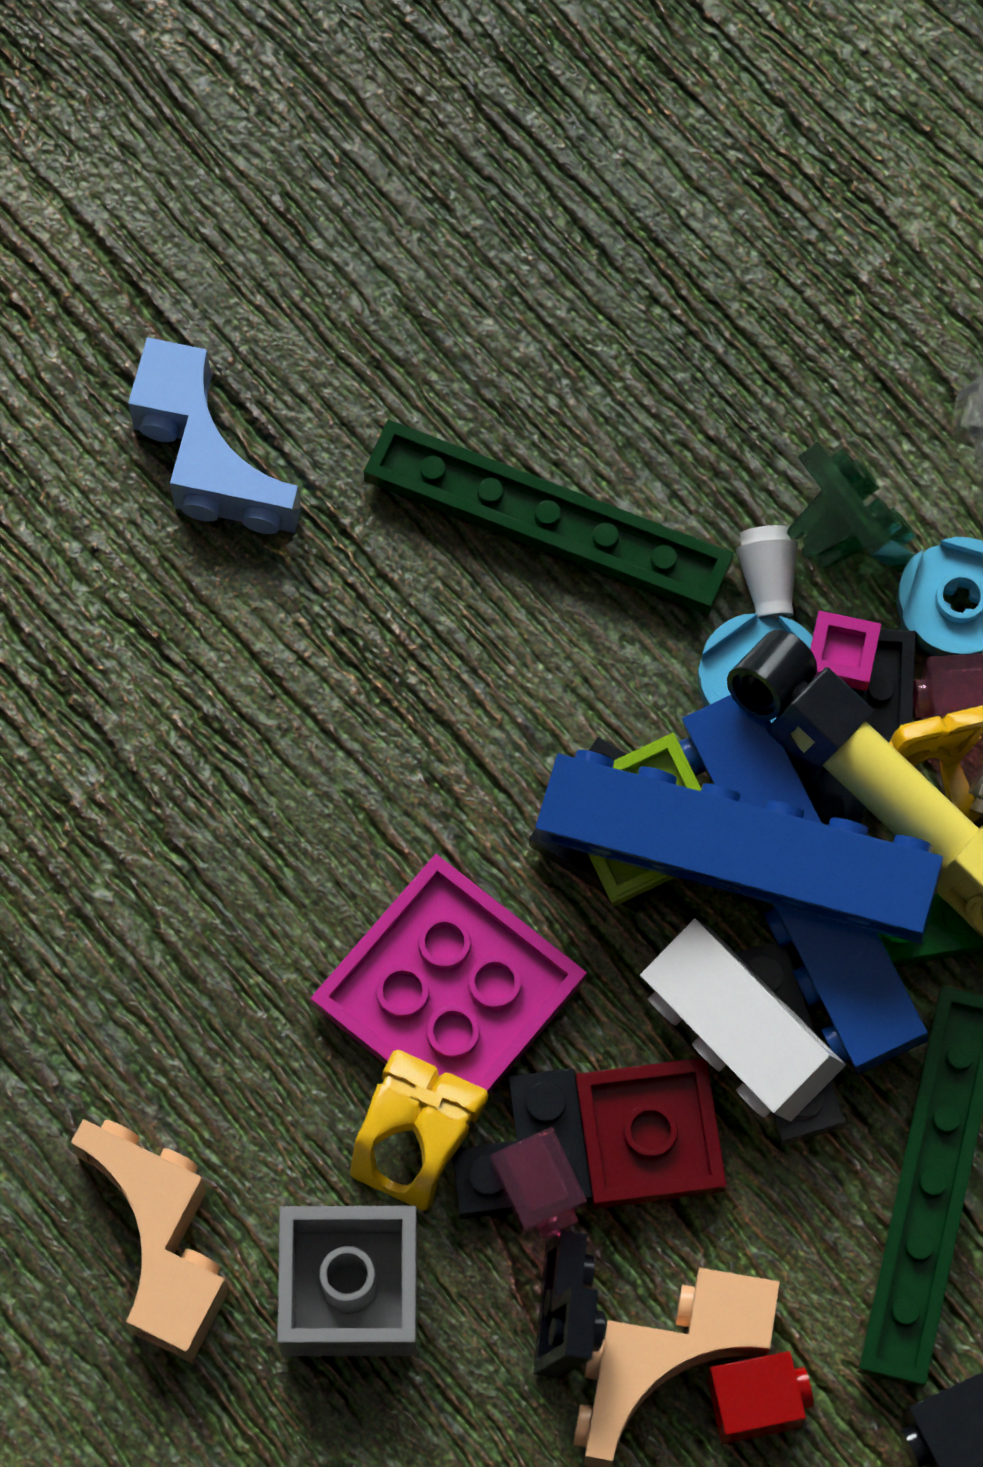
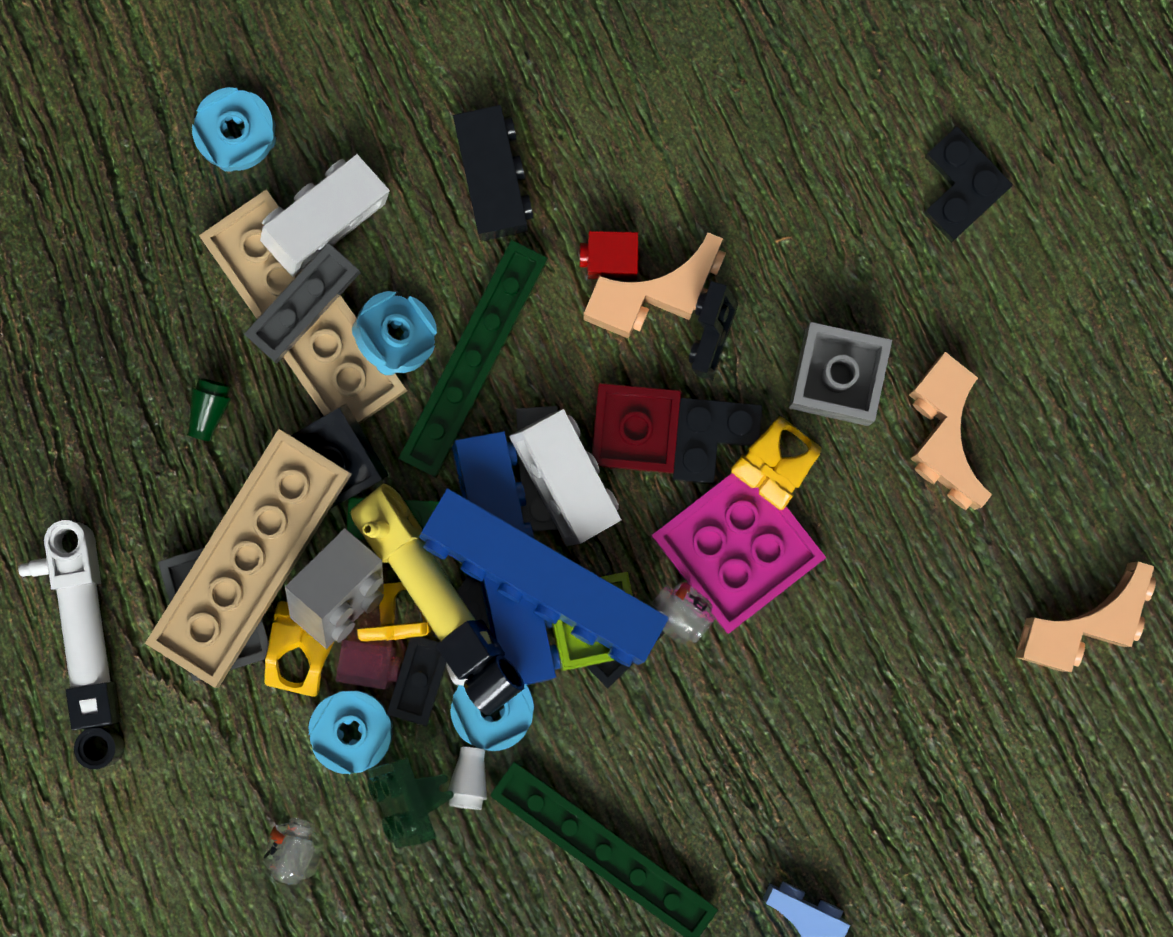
camera: 165 degrees left, 15 degrees up
clear pink brick [490,1127,587,1239] -> none
dark pink plate [810,610,881,691] -> none
none -> clear head [651,582,715,644]

